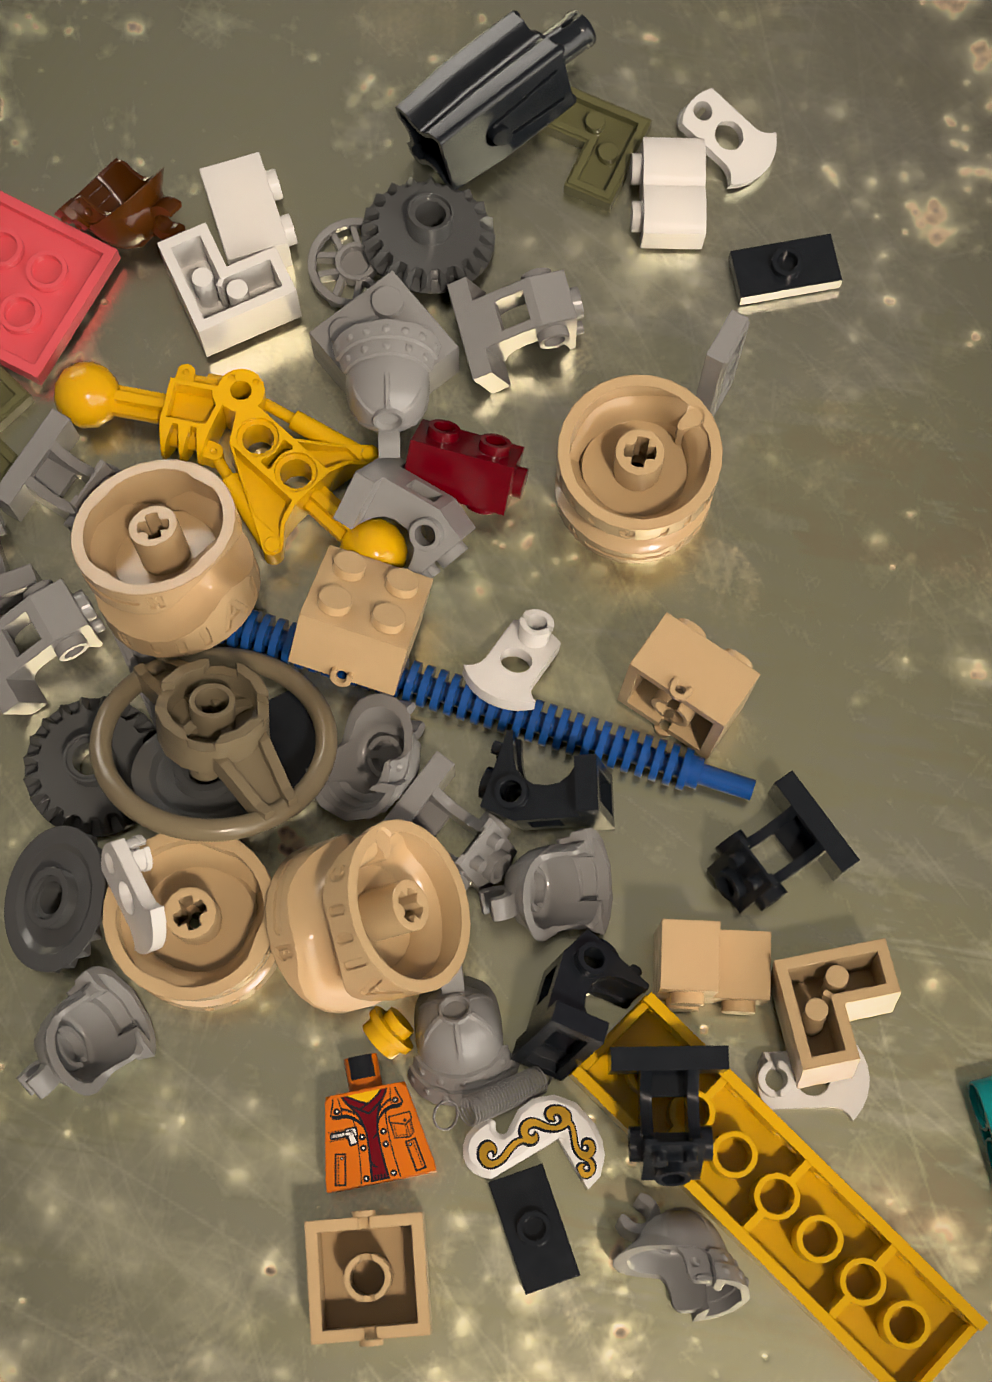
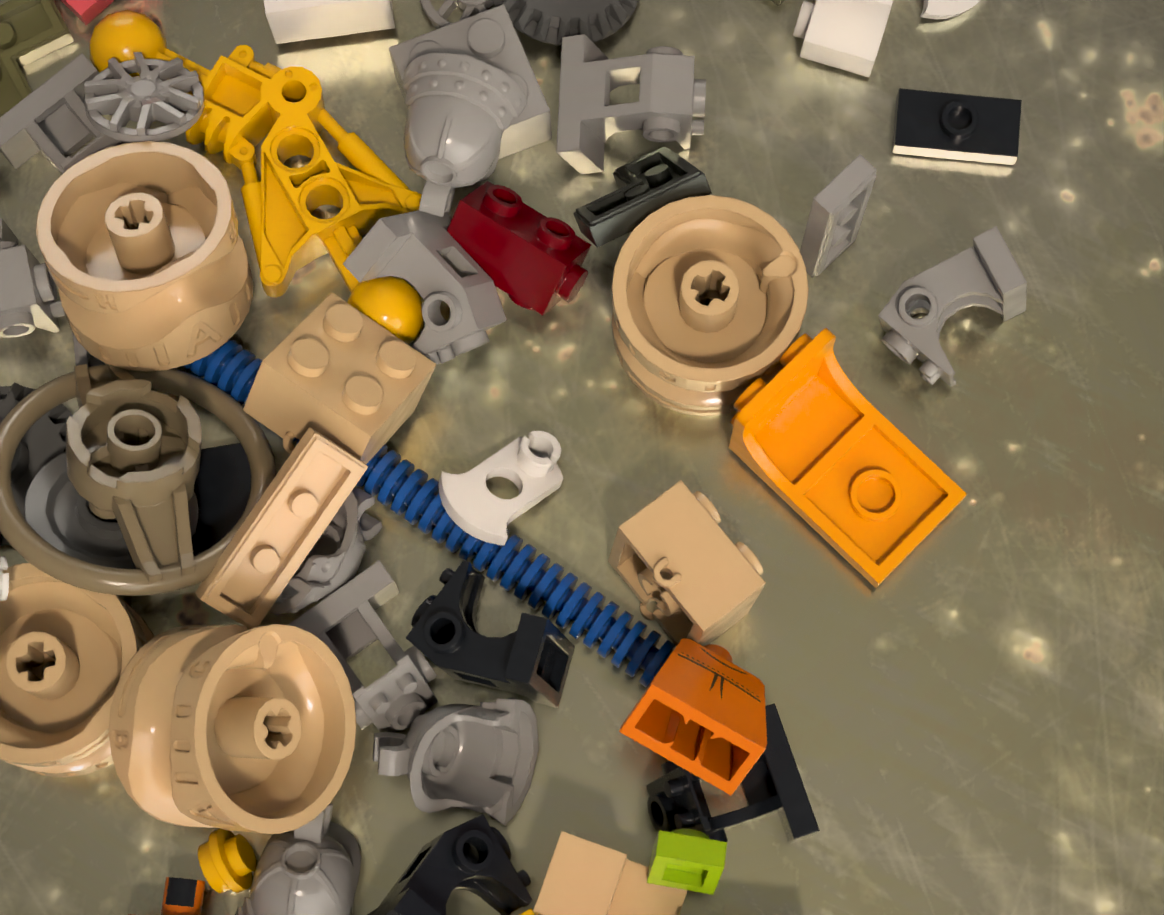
camera: 20 degrees right, 0 degrees up
none -> light grey wheel [84,52,204,143]
none -> tan tile [195,427,368,629]
none -> pearl dark grey tile [573,146,712,248]
none -> orange torso [619,638,767,796]
none -> lime plate [647,829,727,895]
none -> light orange bracket [729,328,967,588]
none -> light grey tile [878,226,1027,387]

